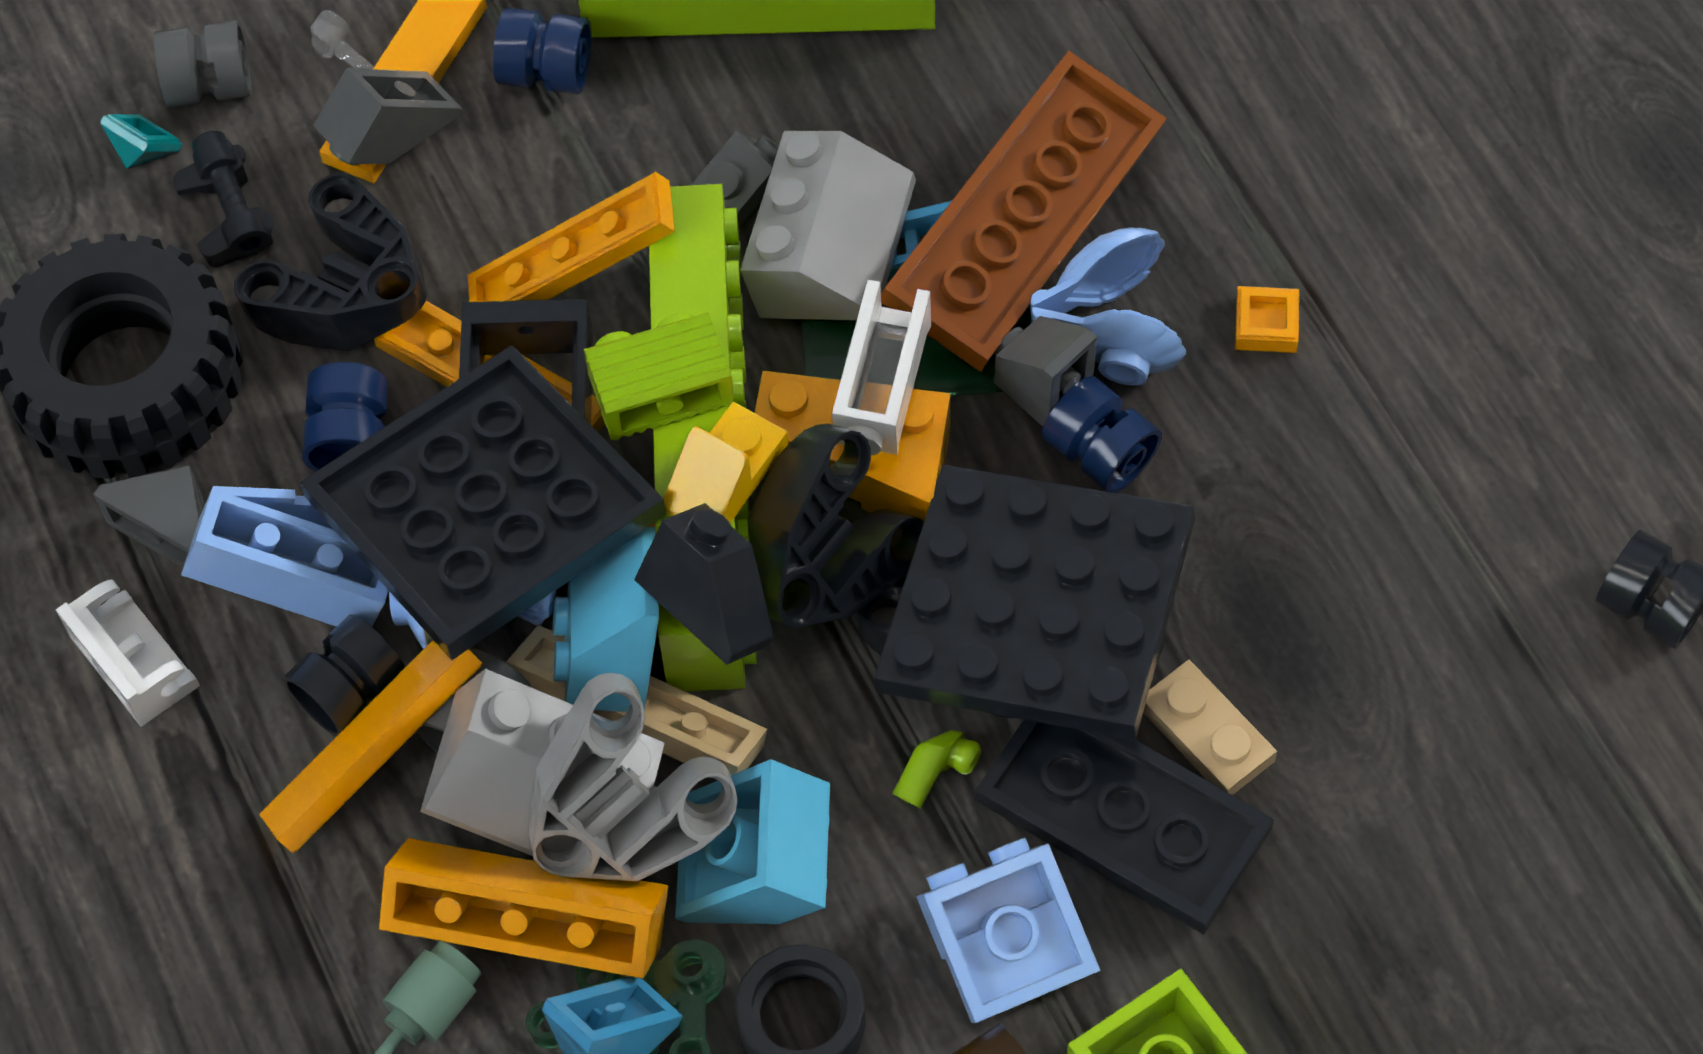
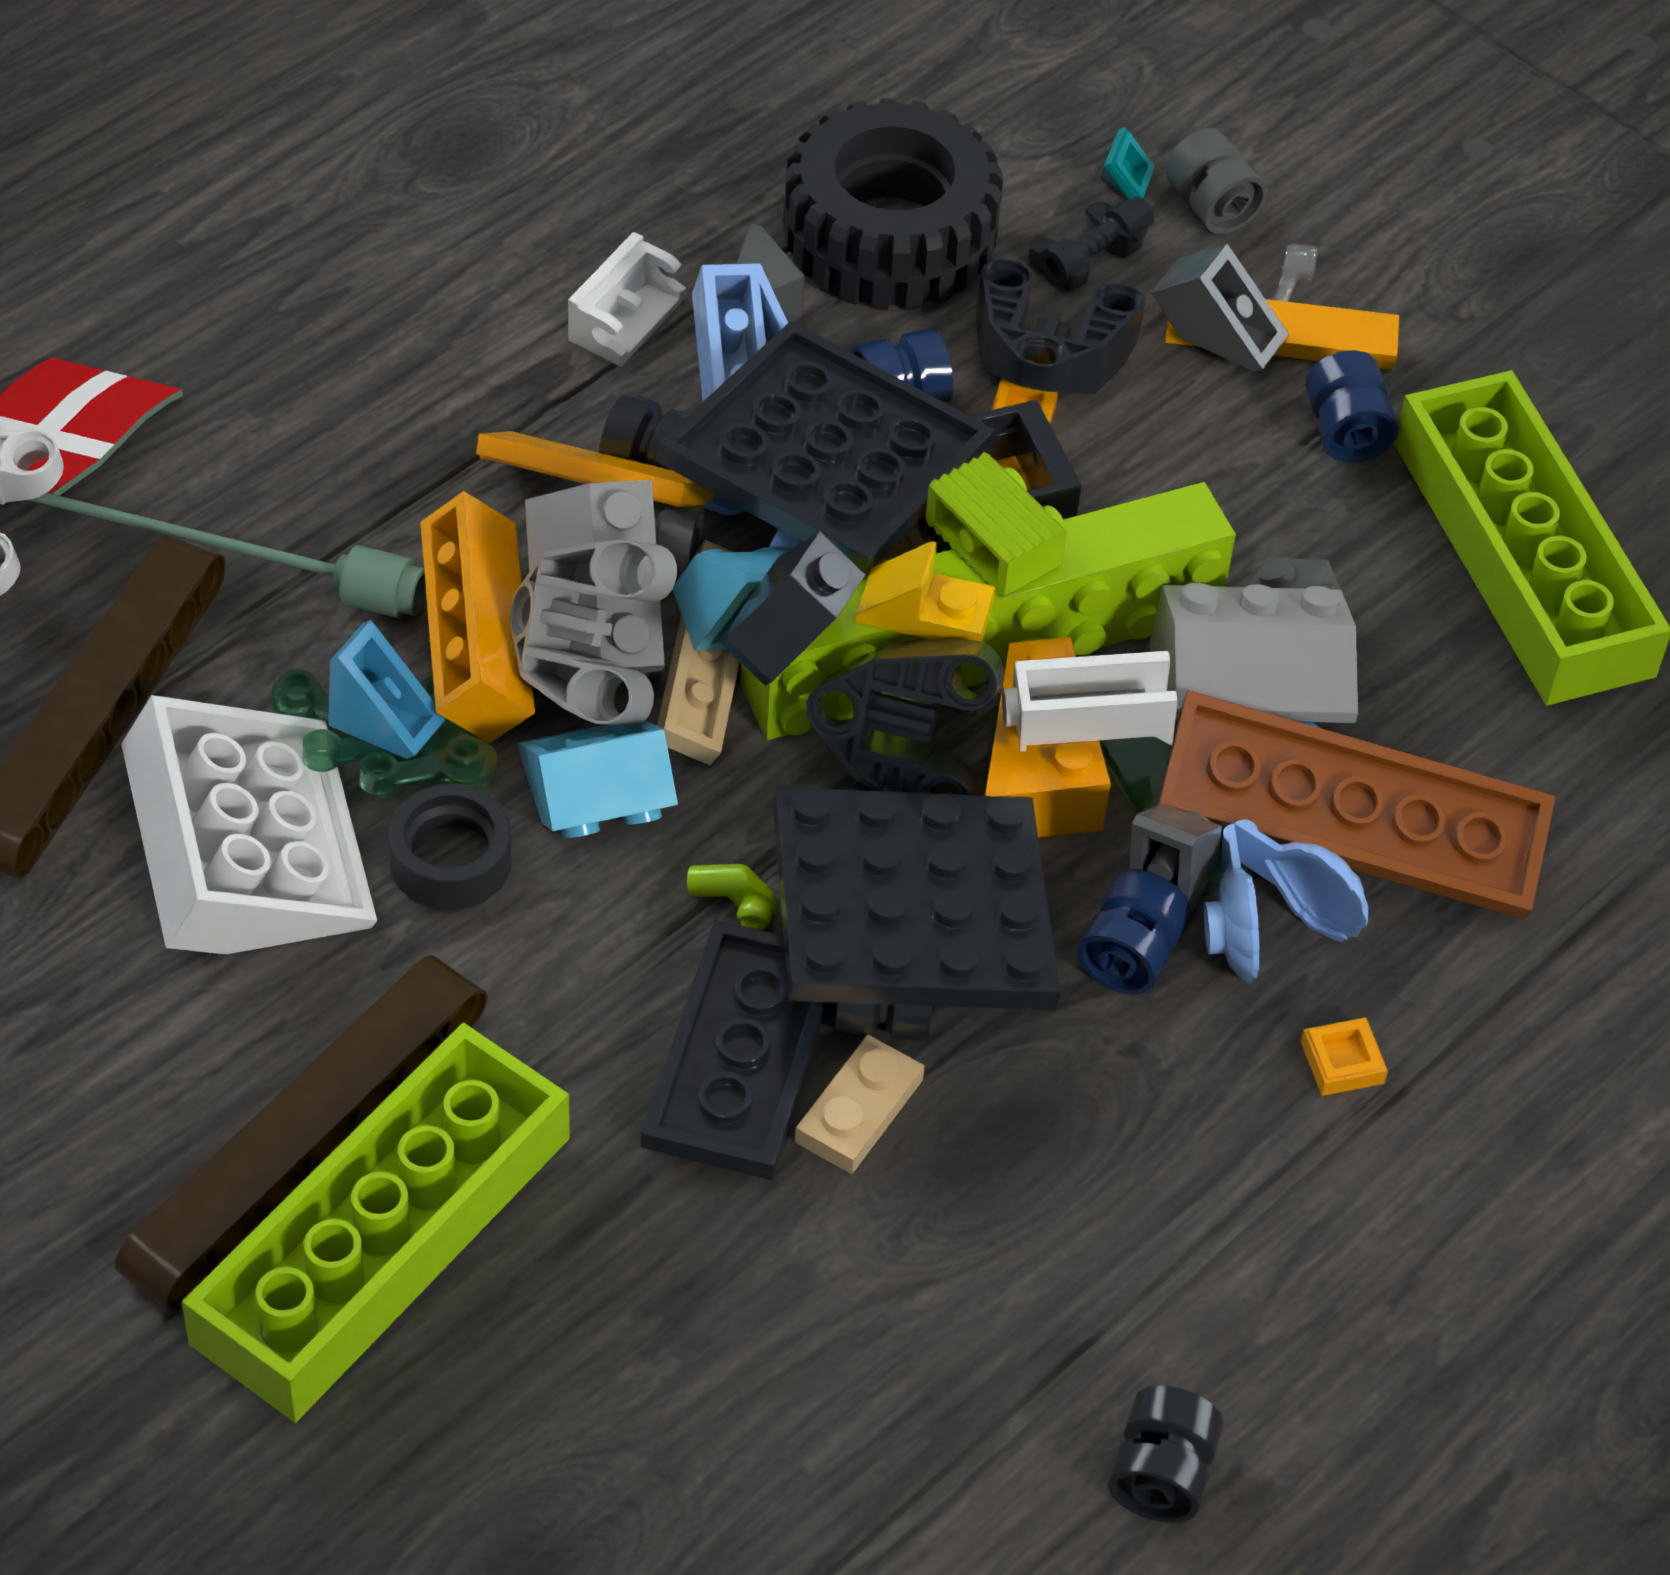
camera: 65 degrees right, 10 degrees down
light orange tile [467,172,675,302] -> none
light blue plate [916,838,1100,1023] -> none

